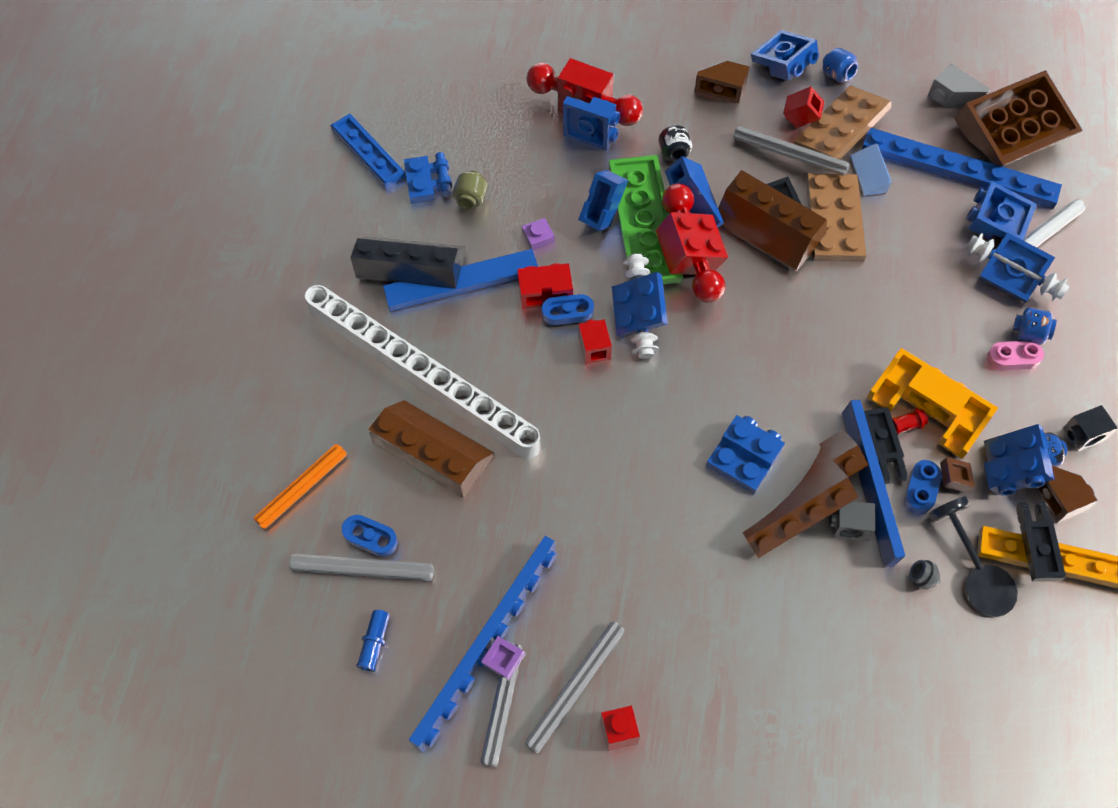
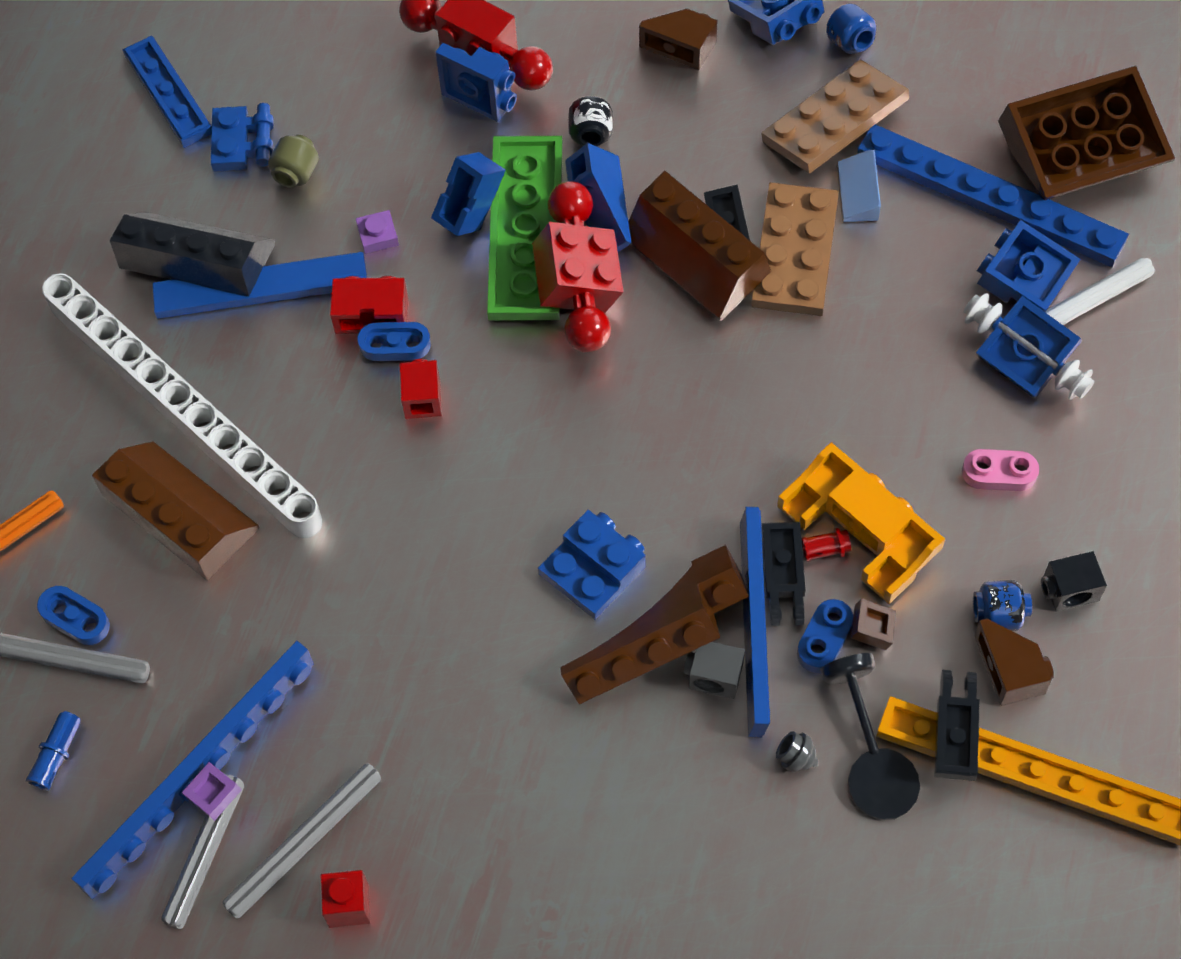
camera: 10 degrees right, 0 degrees up
blue plate [611,254,668,359] -> none
light grey axle [733,126,850,176] -> none
red brick [783,86,824,129] -> none
light grey slope [928,64,990,108] -> none
blue plate [984,424,1055,496] -> none
blue head [1013,307,1057,345] -> none

